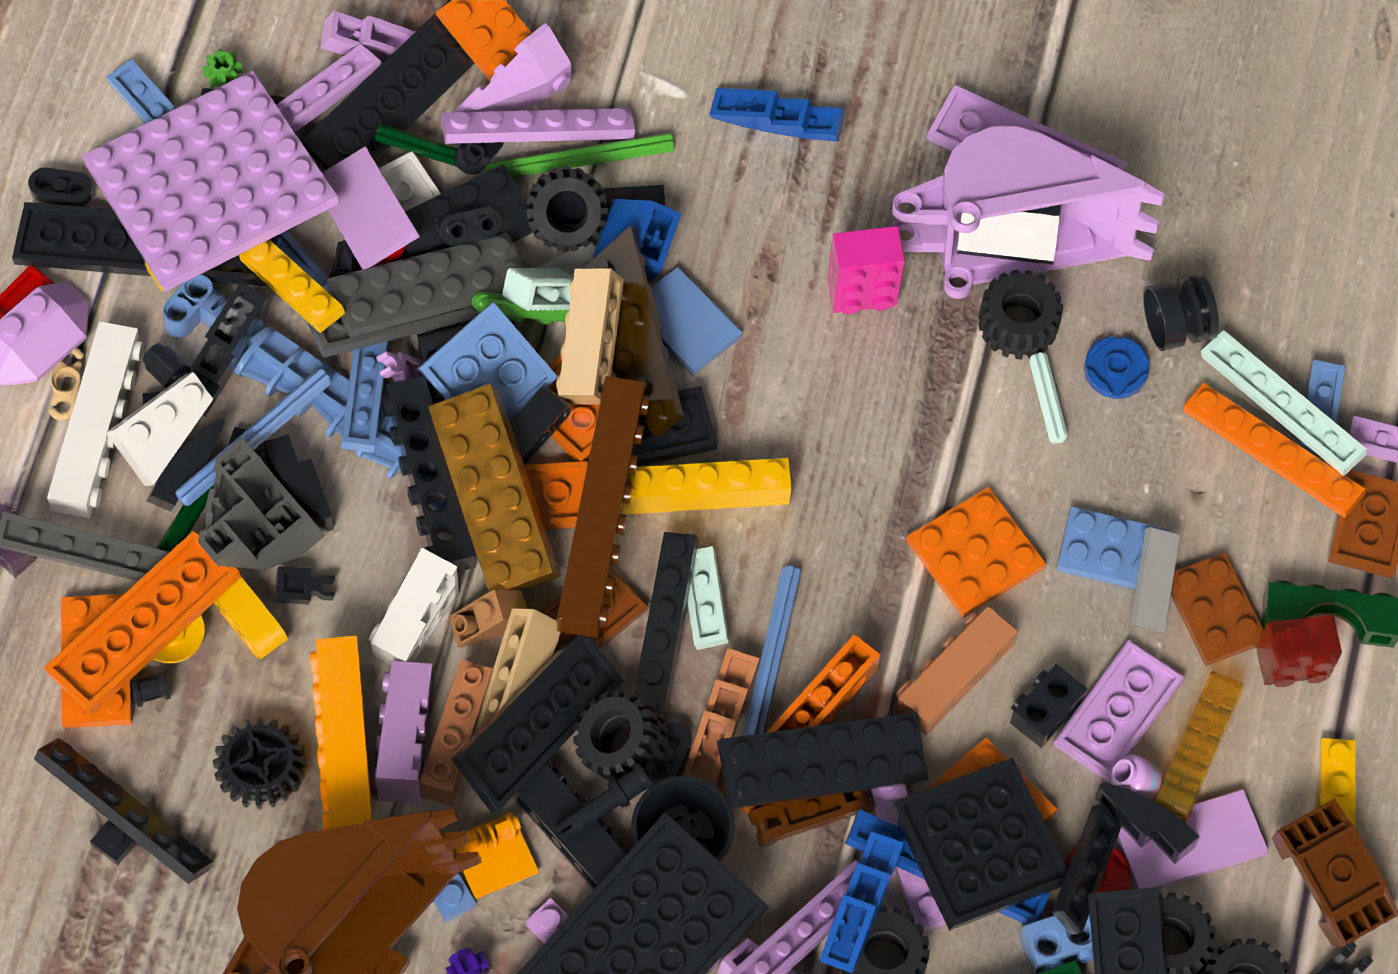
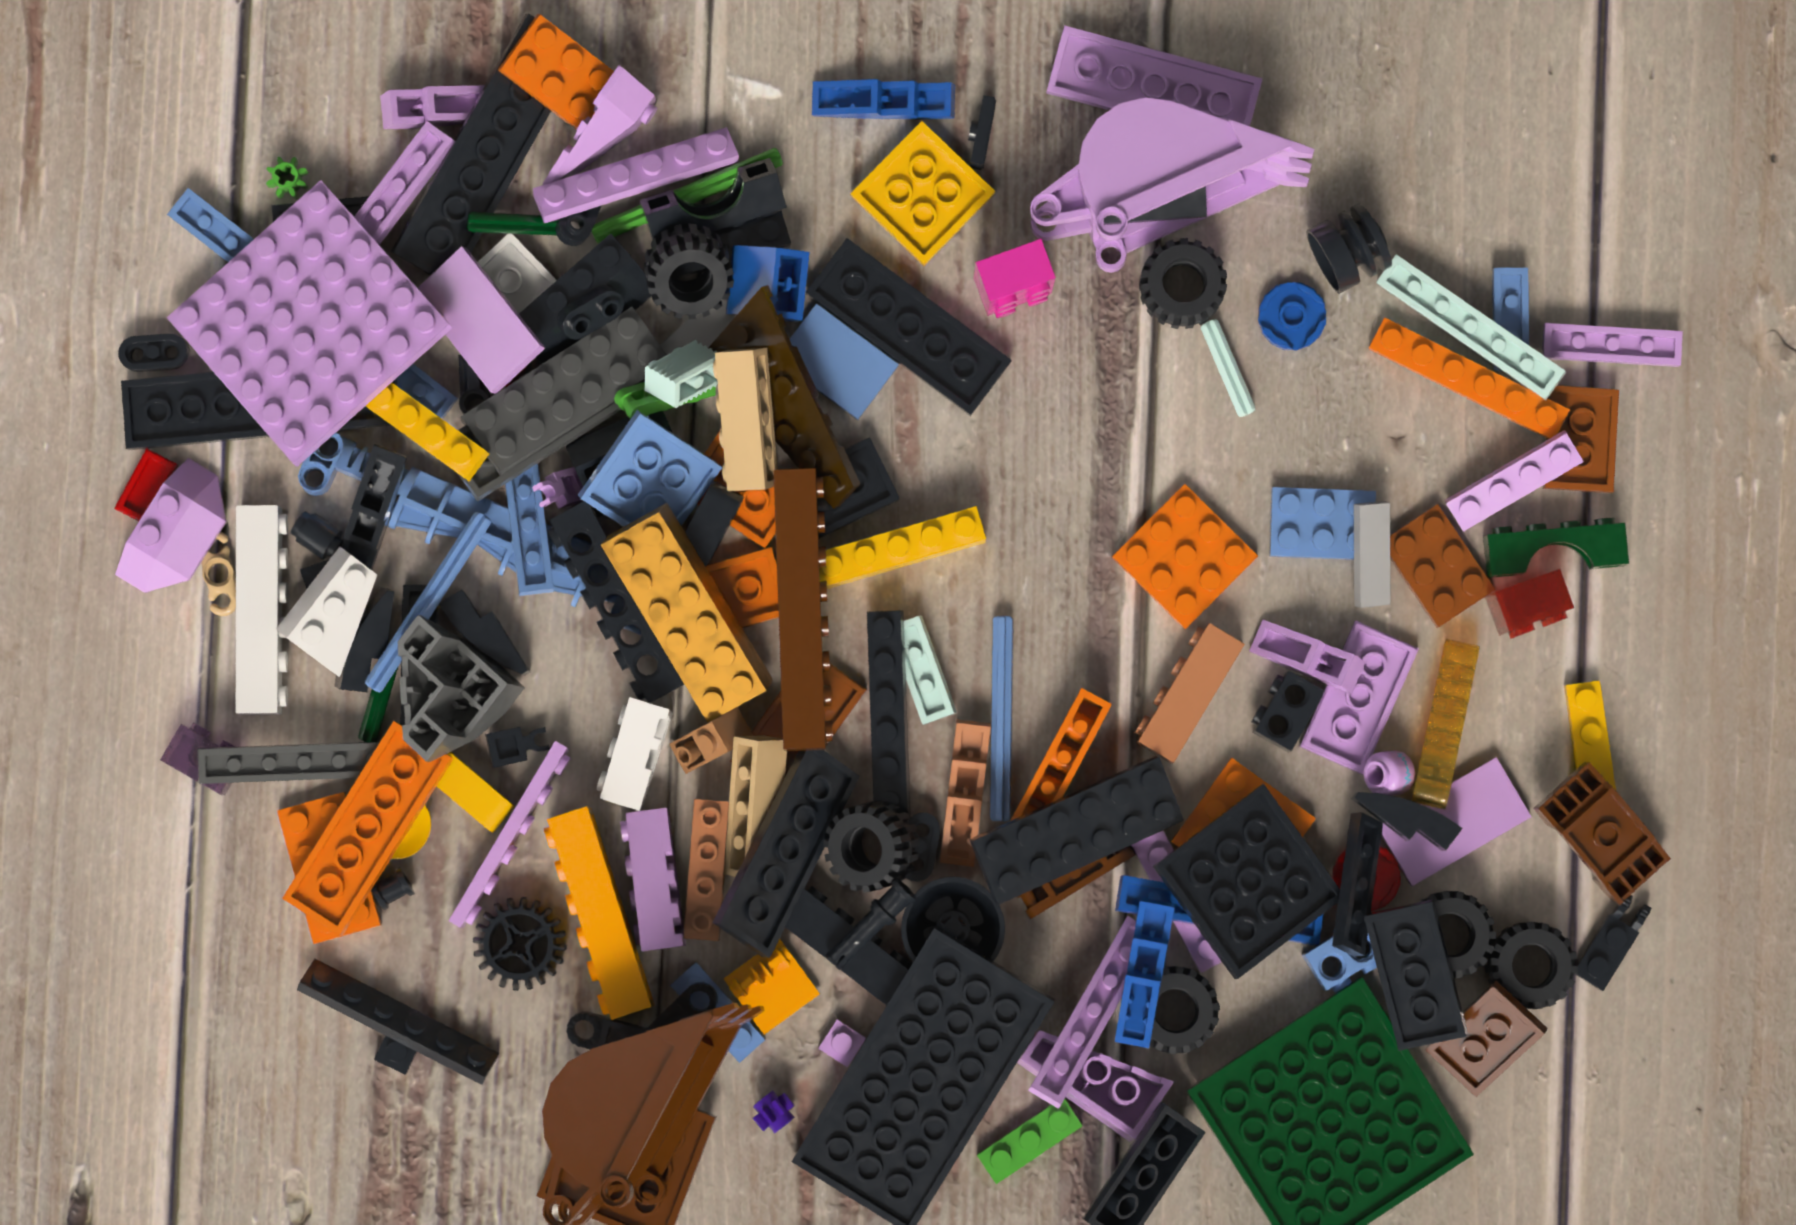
camera: 10 degrees left, 20 degrees up
none -> lavender plate [449,741,571,928]
none -> black arch [640,158,787,241]
none -> black plate [806,238,1012,417]
none -> yellow plate [850,121,996,266]
none -> black plate [968,95,996,170]
none -> lavender slope [1249,620,1365,694]
none -> lavender plate [1445,430,1584,532]

